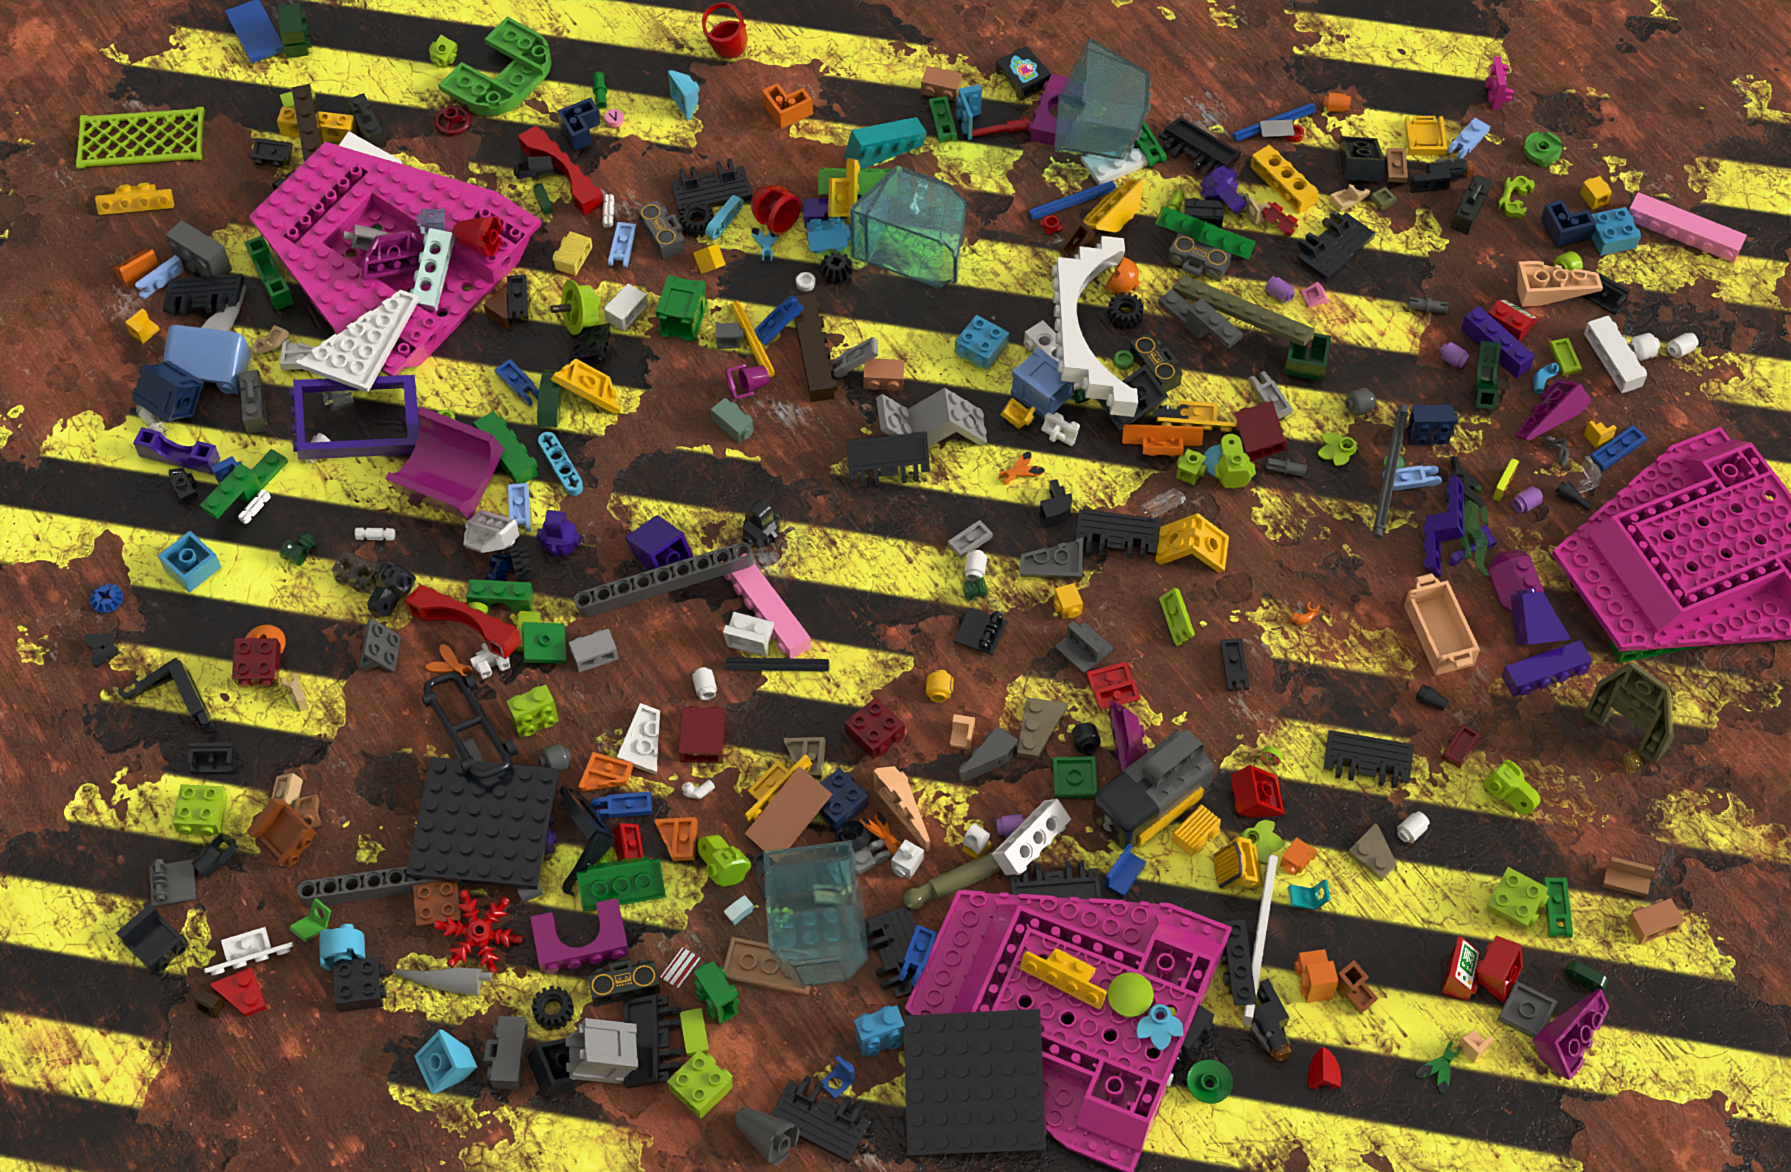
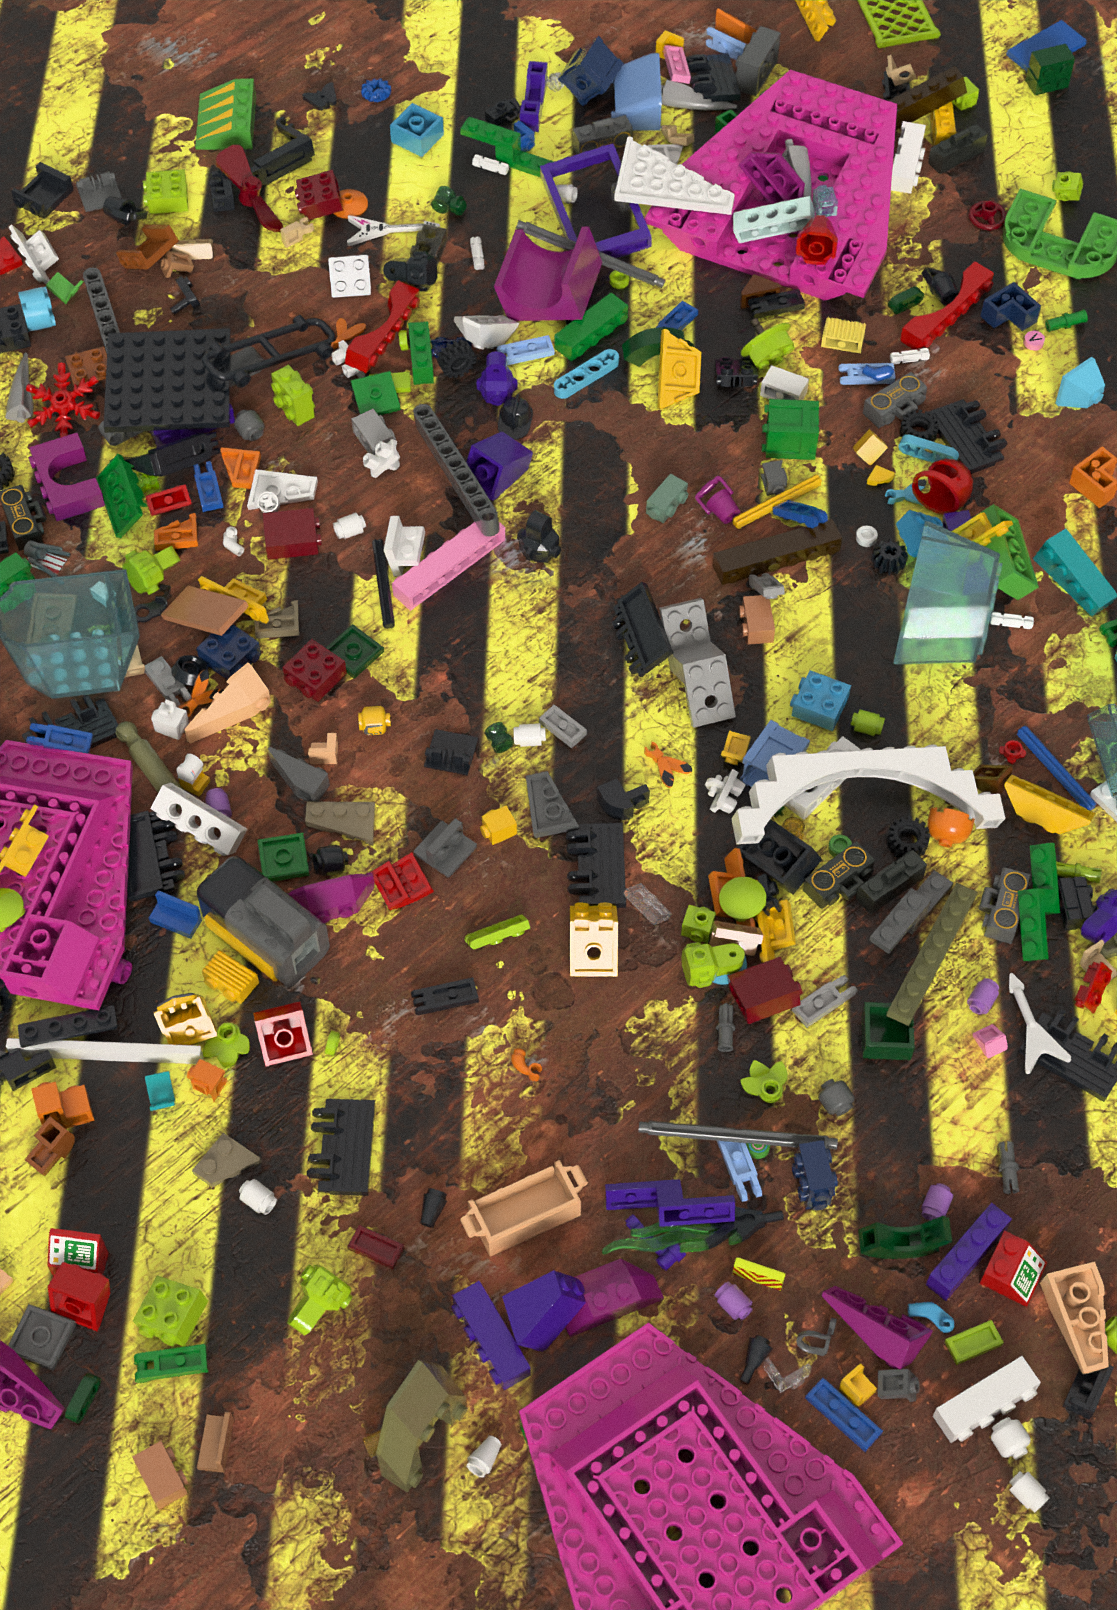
camera: 80 degrees right, 0 degrees up
none -> dark grey plant [24,540,71,583]
none -> black piece [170,275,201,315]
none -> bright green slope [195,79,256,150]
none -> dark red piece [215,145,284,232]
none -> white wheel [257,491,280,513]
none -> dark green tile [326,624,384,679]
none -> white piece [347,215,440,246]
none -> white hips [363,439,400,478]
none -> black piece [498,394,533,440]
none -> dark grey piece [516,220,665,288]
none -> bright pink plate [663,45,691,83]
none -> medium nougat panel [709,921,763,956]
none -> lime dish [719,877,766,922]
none -> lime brick [851,709,885,736]
none -> pearl dark grey piece [856,850,927,914]
none -> blue arm [862,365,894,381]
none -> yellow tile [867,465,895,486]
none -> dark grey bracket [878,1369,920,1402]
none -> tan bracket [886,55,916,86]
none -> white piece [1009,973,1071,1074]

